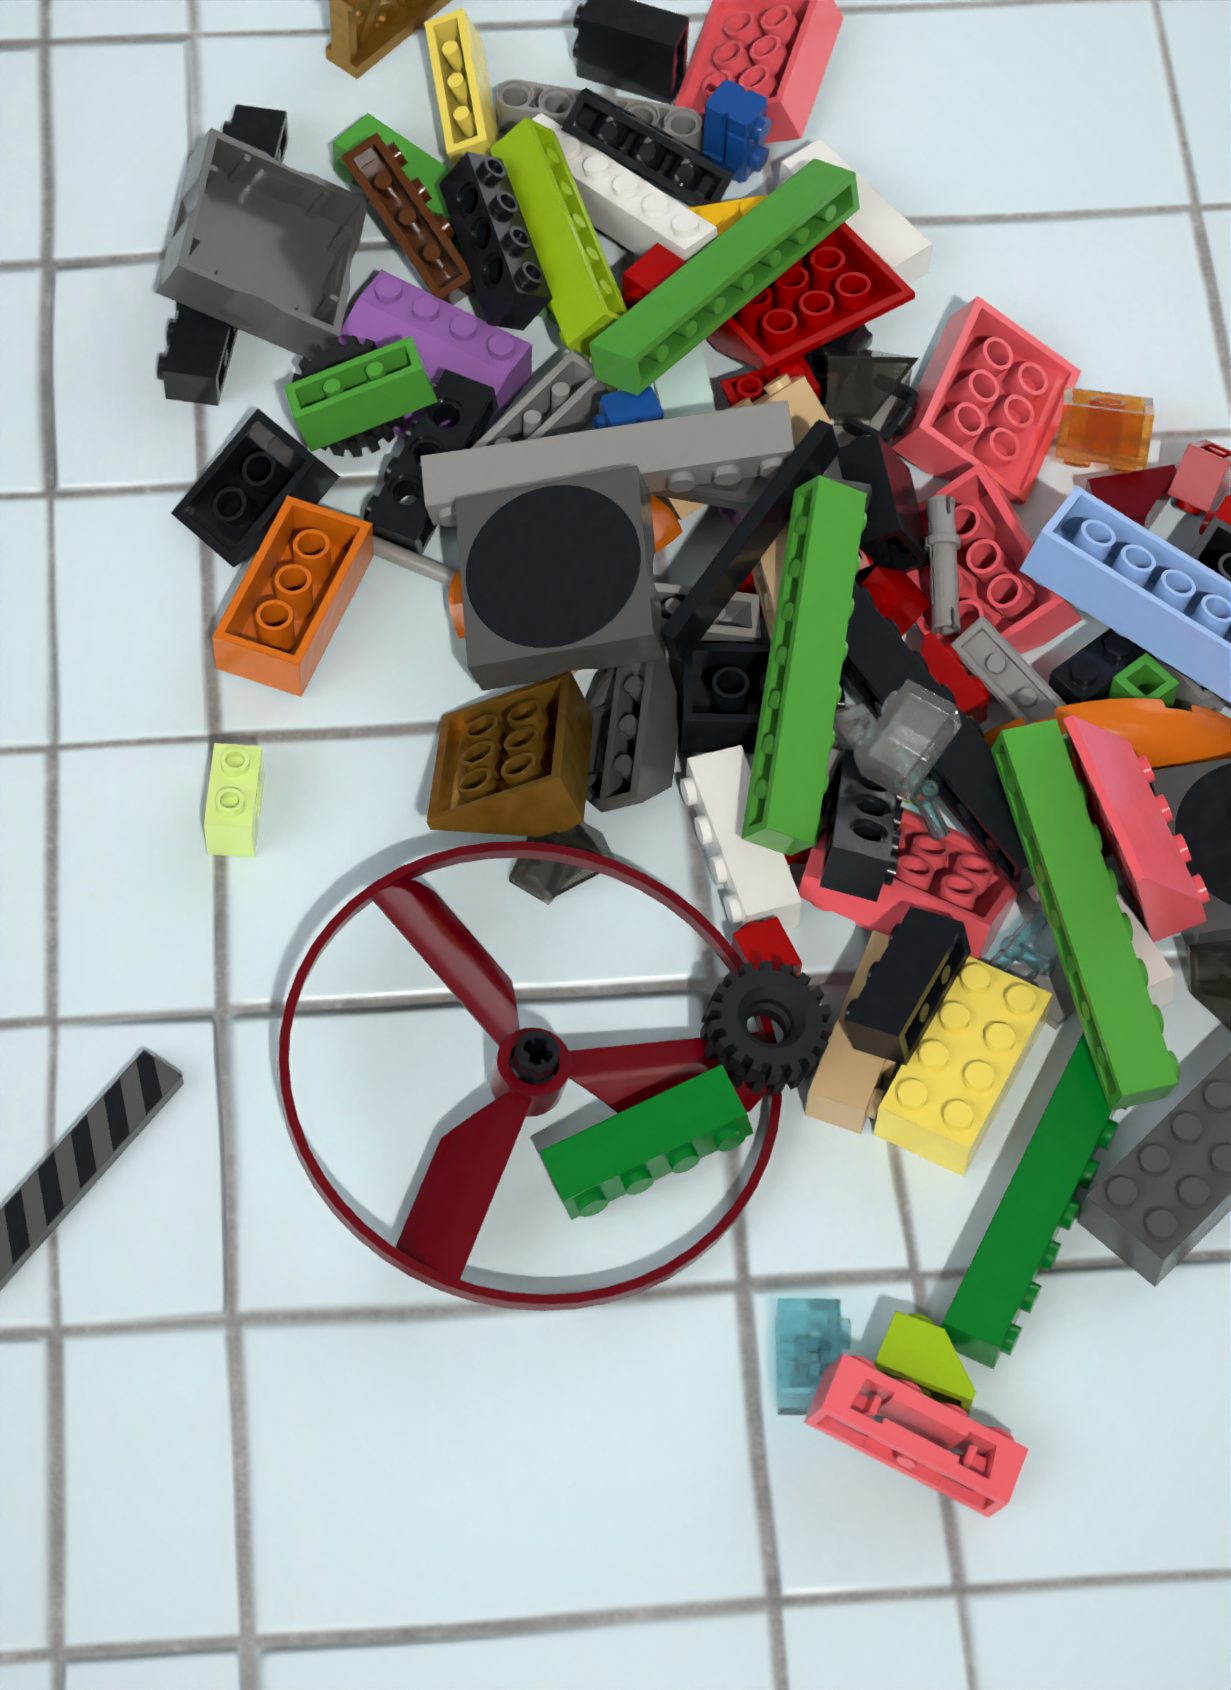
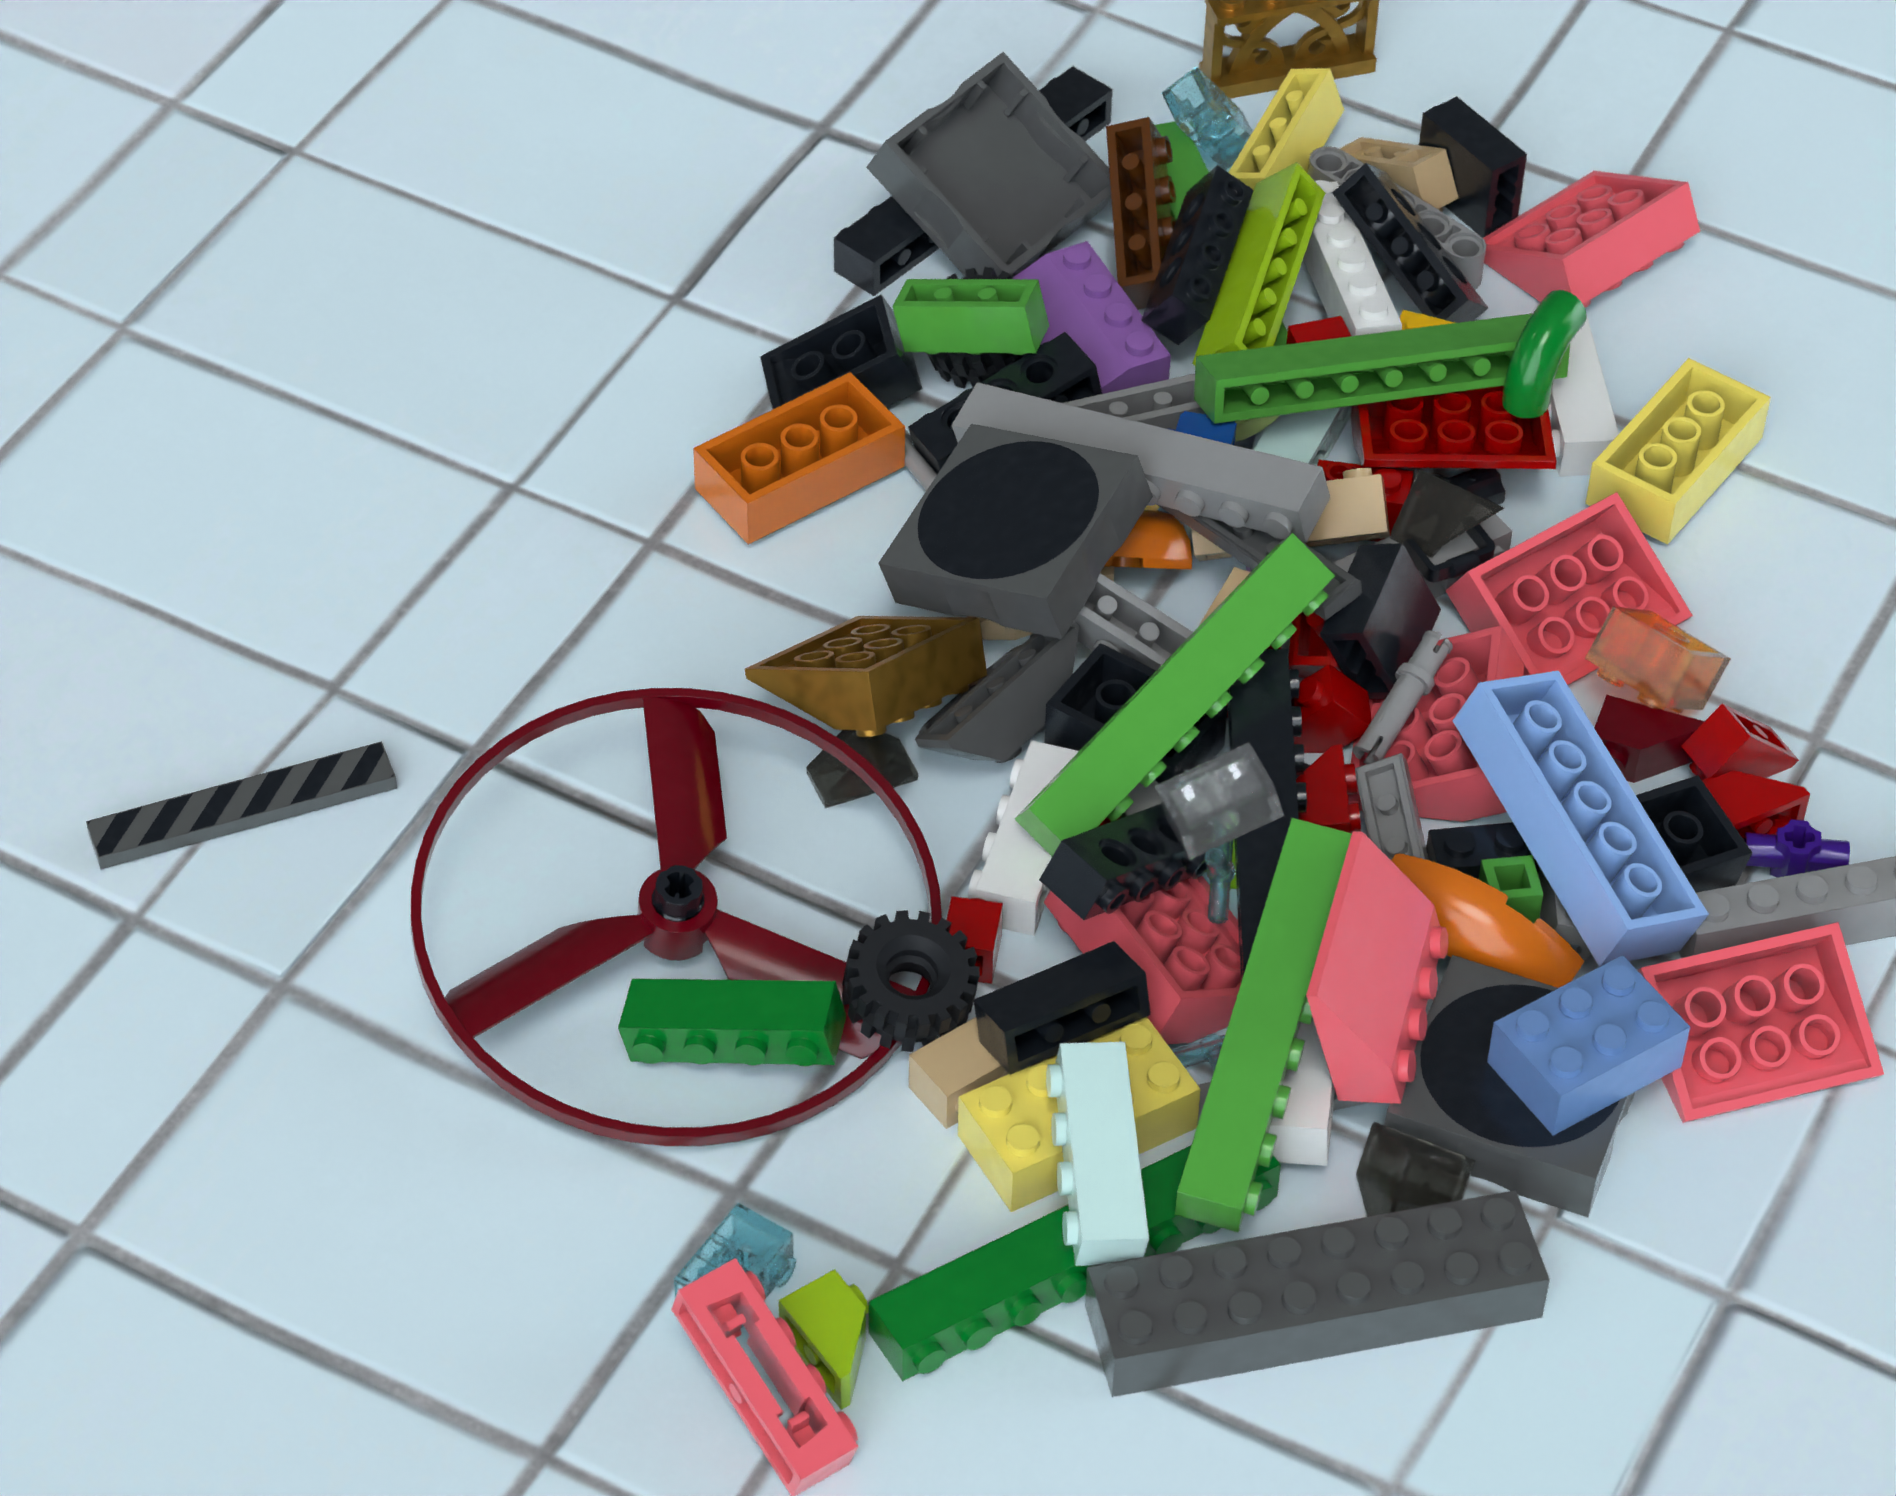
camera: 35 degrees right, 10 degrees down
yellowish green brick [204,743,265,857] -> none
black tile [660,419,840,663] -> none
blue brick [702,80,772,183] -> none
none -> light aqua brick [1046,1042,1149,1266]
none -> clear light blue brick [1161,66,1253,170]
none -> tan slope [1340,137,1459,212]
none -> green cylinder [1502,290,1587,418]
none -> light yellow brick [1585,358,1771,545]

